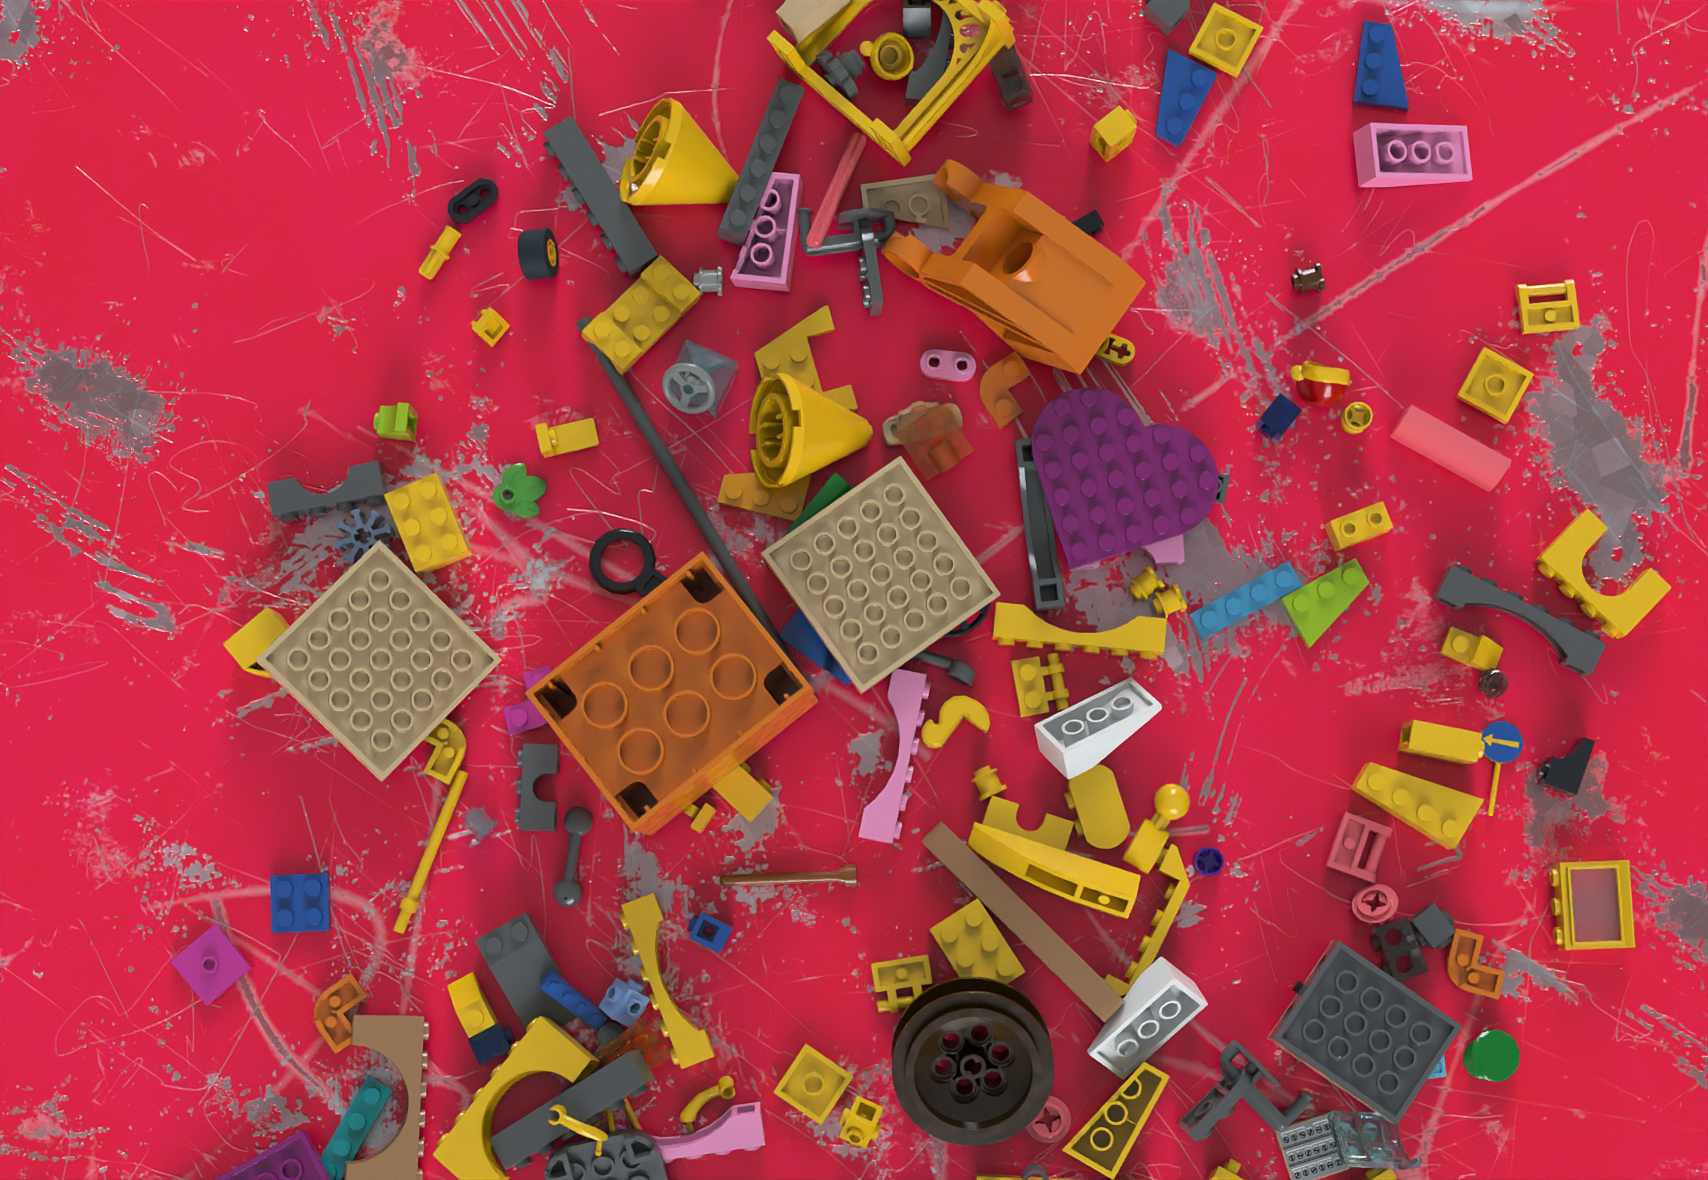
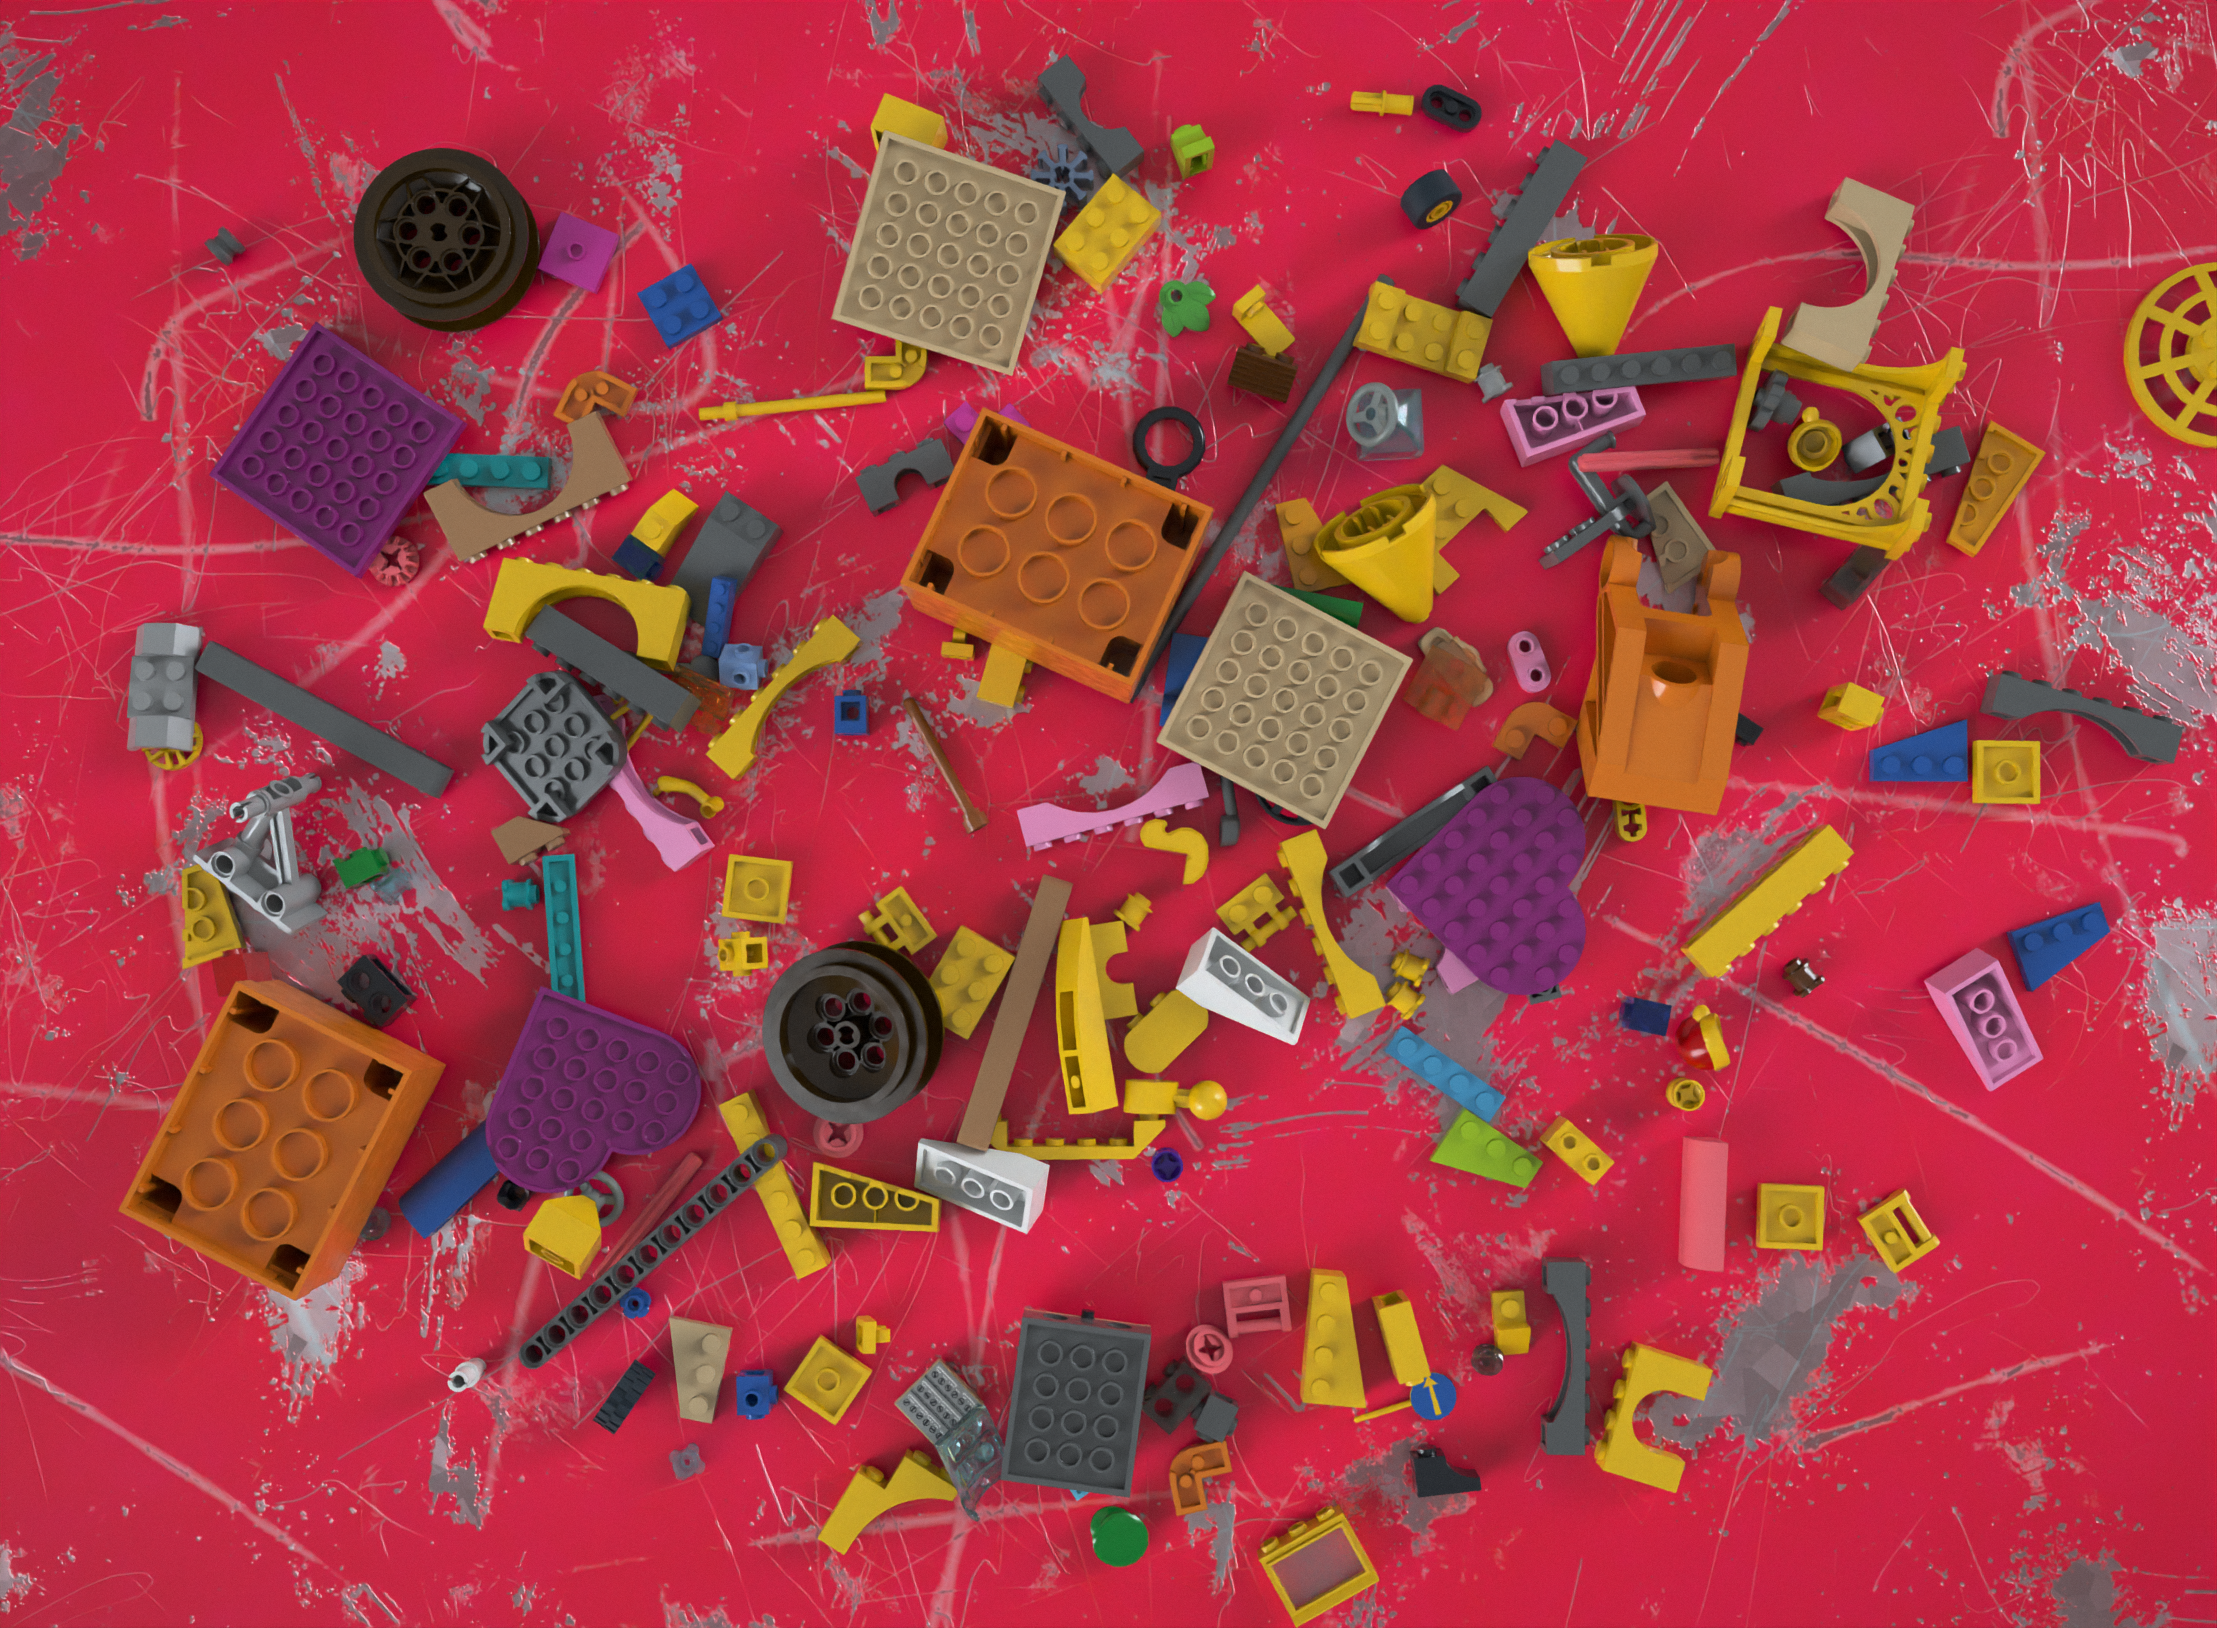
camera: 60 degrees right, 5 degrees up
clear light blue brick [463,806,500,843] -> none
yellow tile [471,307,510,347] -> none
yellow piece [548,1104,609,1156] -> none
dark grey piece [553,807,594,908] -> none
dark grey plate [1176,1039,1314,1143] -> none
none -> dark brown wheel [354,148,540,333]
none -> reddish brown brick [1227,342,1299,403]
none -> yellow brick [1680,824,1854,978]

